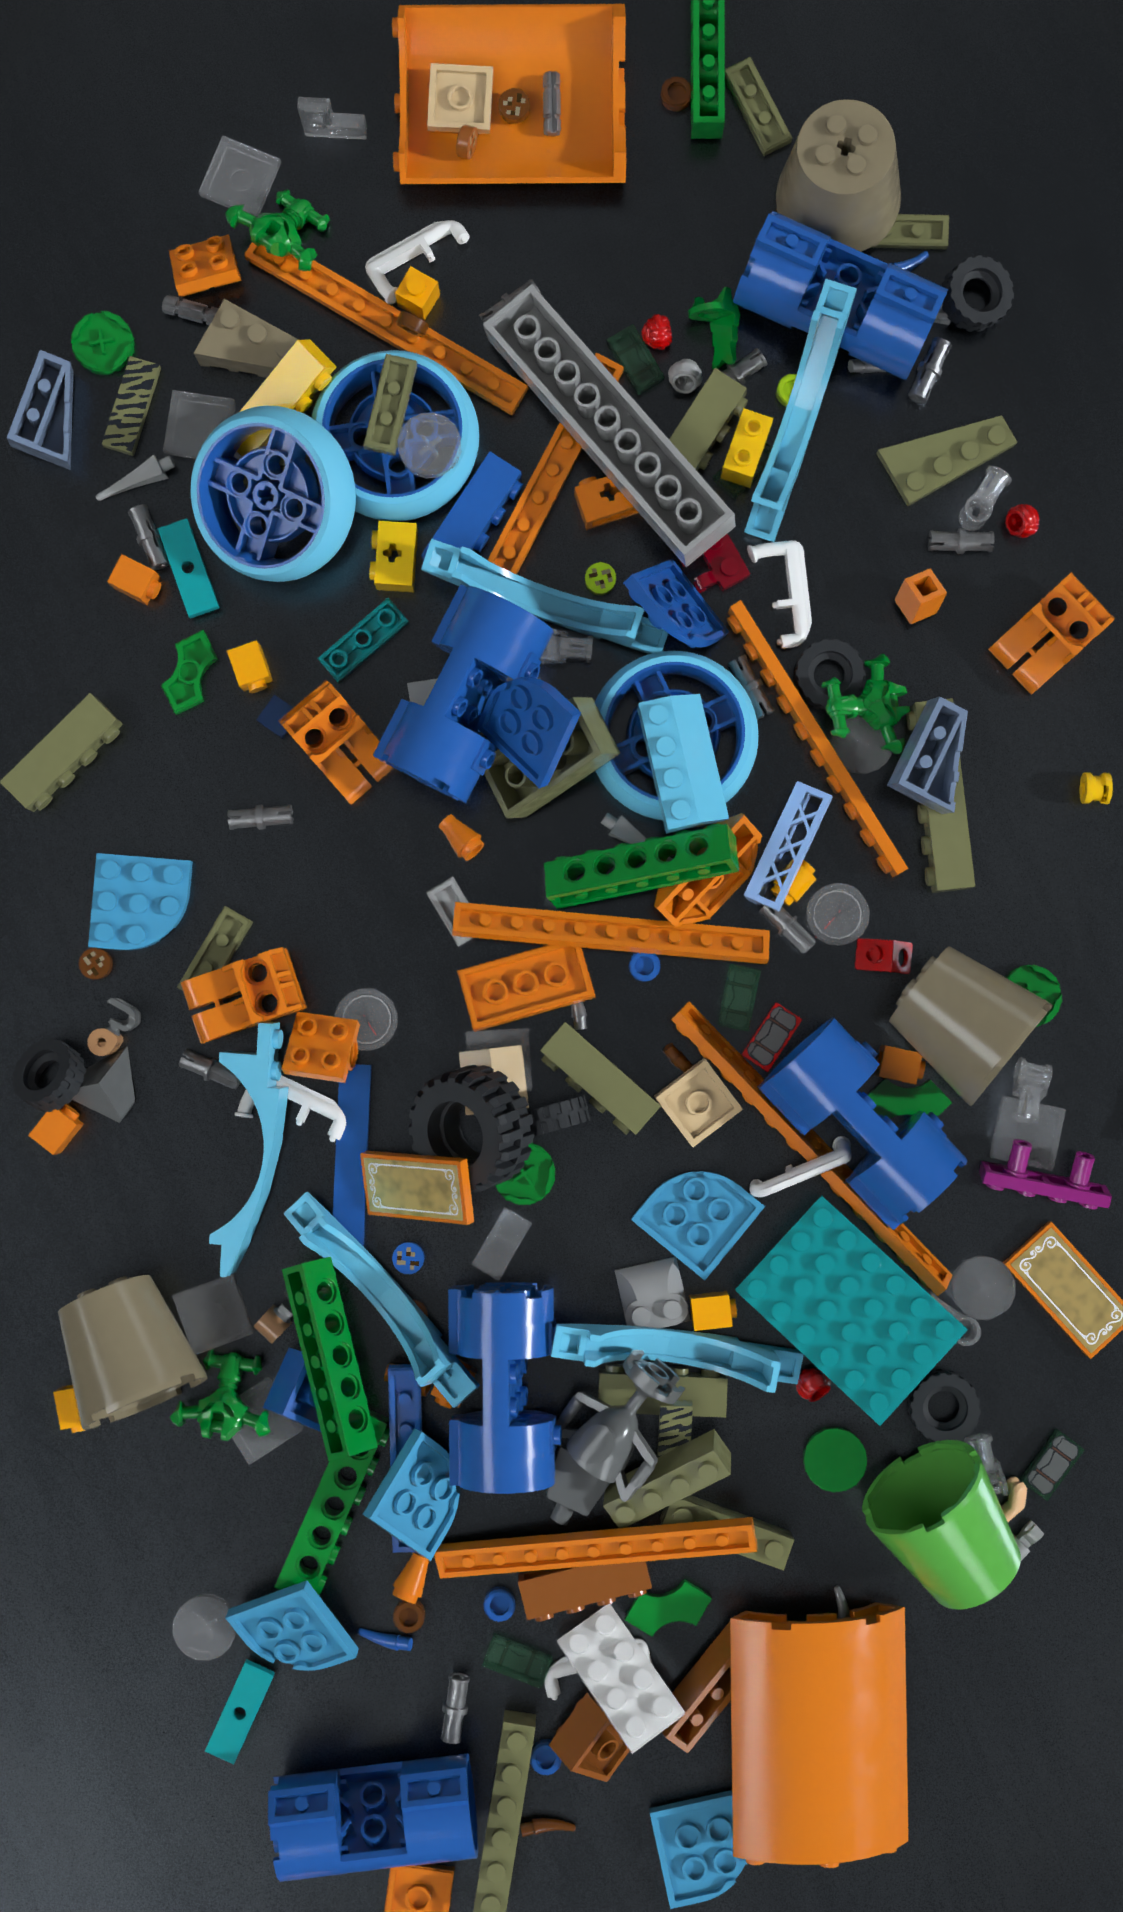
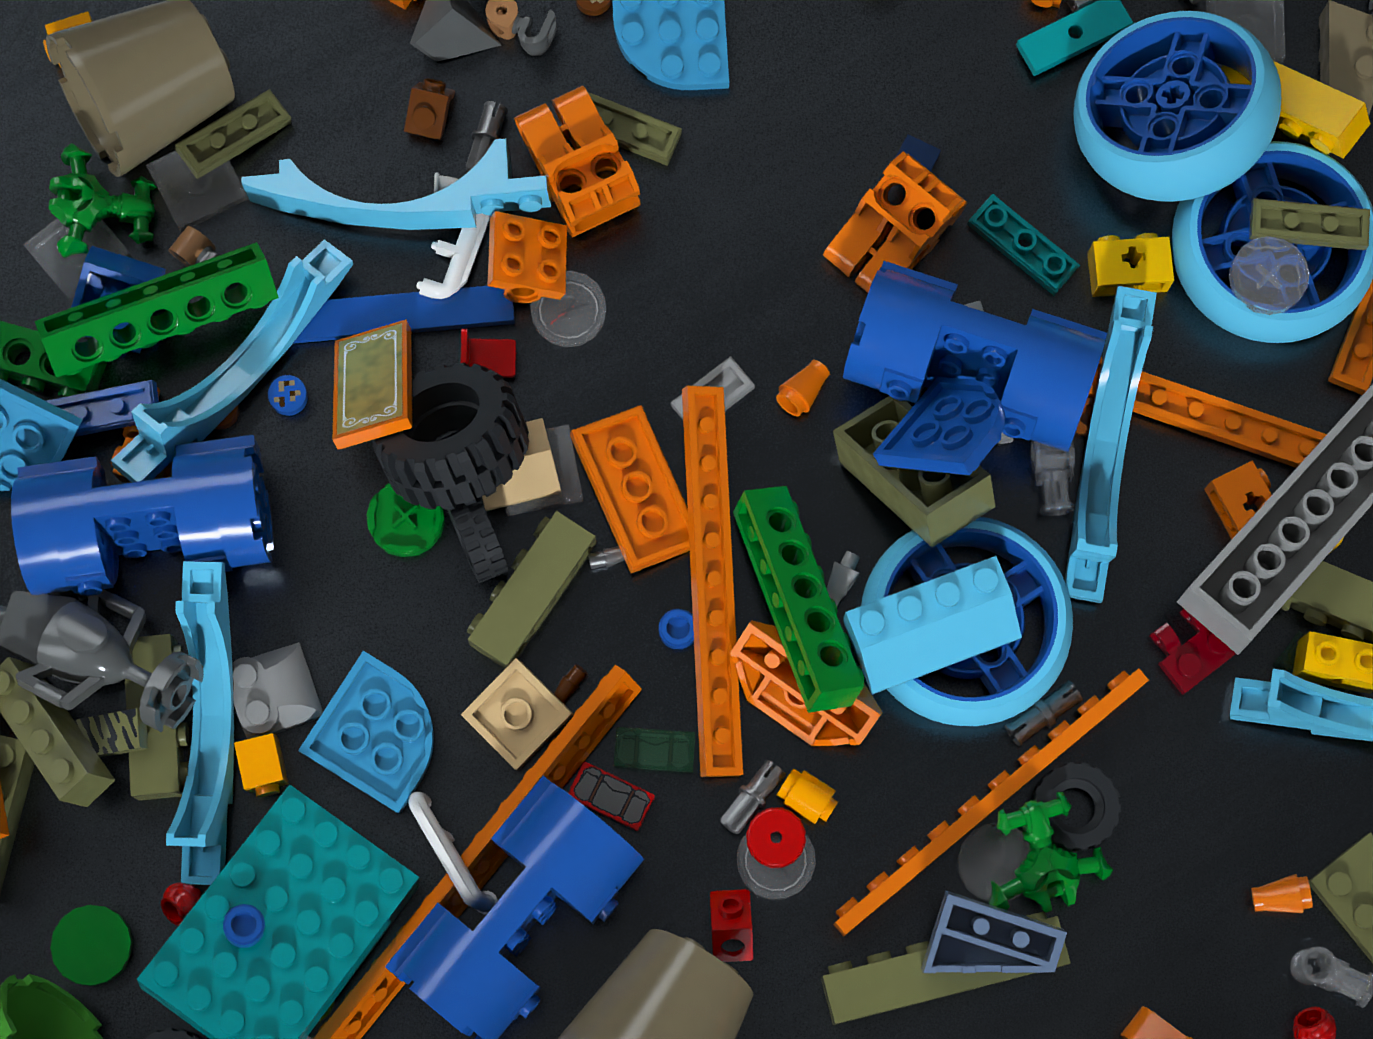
camera: 80 degrees right, 10 degrees down
green tile [161,630,219,715] -> none
light orange brick [227,640,273,693] -> none
flat silver pin [227,804,293,830] -> none
blue brick [421,451,523,562] -> none
clear slope [471,1207,532,1281] -> none
lime tile [585,562,616,596] -> none
blue plate [623,559,730,648] -> none
light blue fence [744,781,833,912] -> none
white piece [747,540,812,649] -> none
green tile [867,1078,952,1119] -> none
orange brick [874,1045,926,1085] -> none
orange brick [895,568,947,624] -> none
flat silver pin [928,528,994,554] -> none
none -> olive tile [175,89,292,179]
none -> blue tile [223,904,265,948]
none -> reddish brown bracket [404,78,455,140]
none -> red bracket [461,329,516,378]
none -> red piece [746,807,806,868]
none -> orange cone [1251,874,1313,913]

